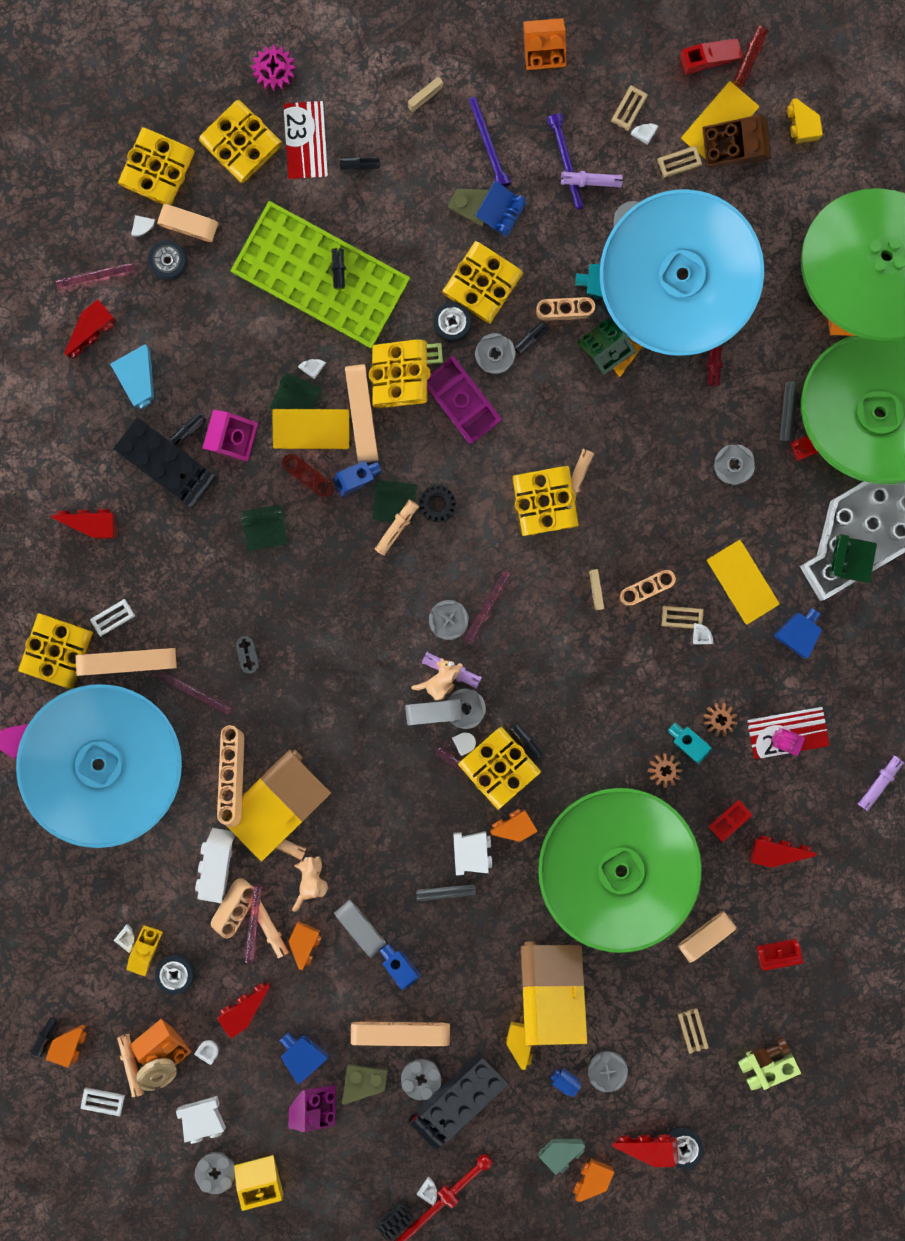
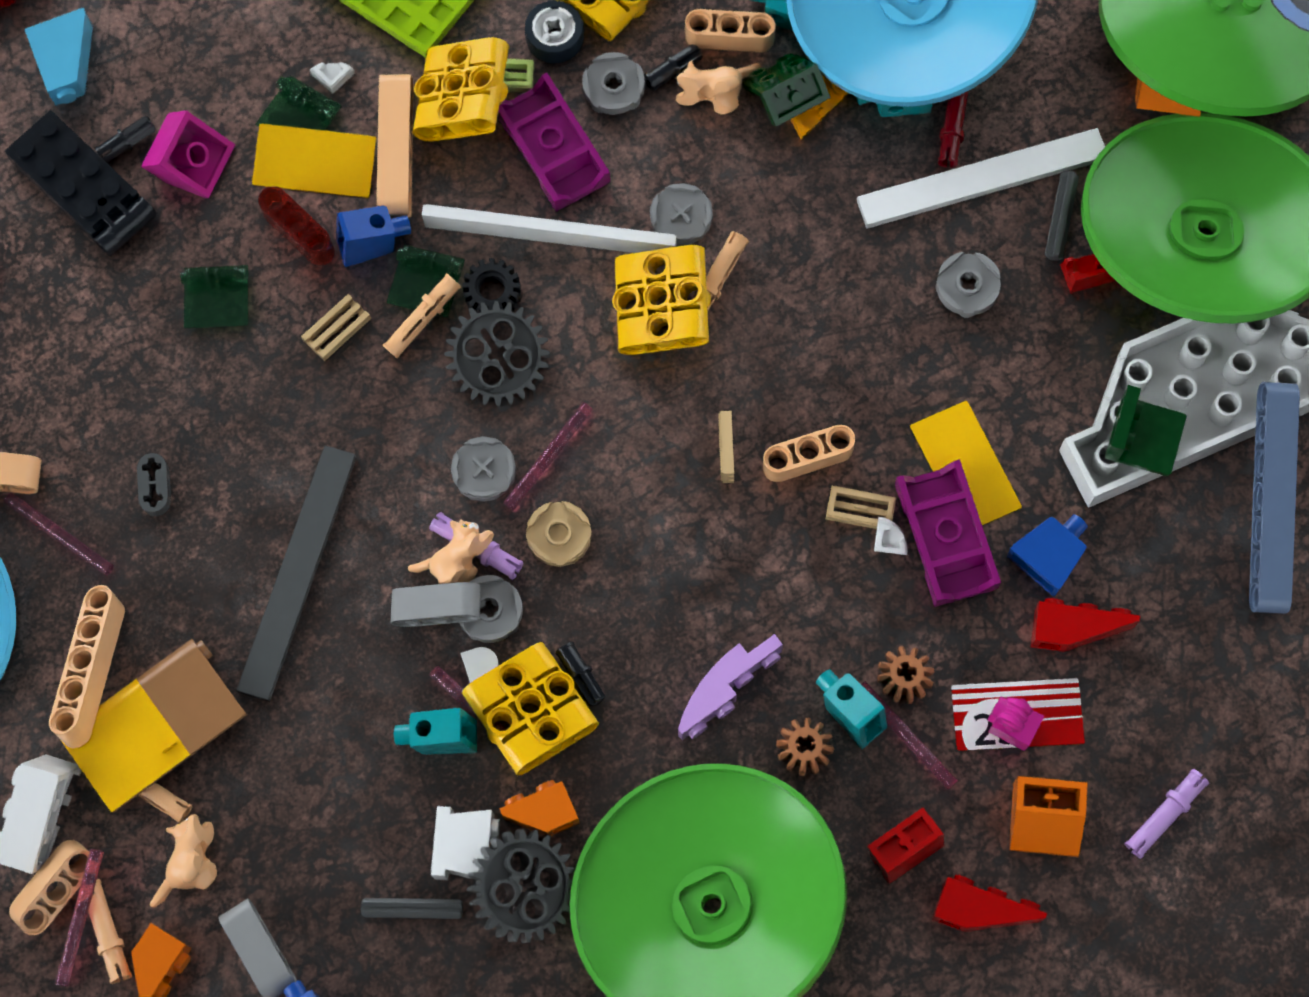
camera: 10 degrees right, 15 degrees down
none -> dark grey tile [237,445,357,702]
none -> tan tile [301,294,371,361]
none -> teal torso [394,708,477,755]
none -> white tile [422,204,677,253]
none -> dark grey gear [444,301,550,406]
none -> dark grey gear [467,829,575,943]
none -> tan tile [526,501,592,567]
none -> light grey tile [650,183,713,246]
none -> light nougat animal [676,61,760,114]
none -> lavender slope [678,634,783,740]
none -> white tile [857,128,1105,229]
none -> clear pink bar [861,681,958,790]
none -> magenta piece [895,459,1001,607]
none -> orange slope [1009,776,1088,857]
none -> red slope [1031,598,1140,652]

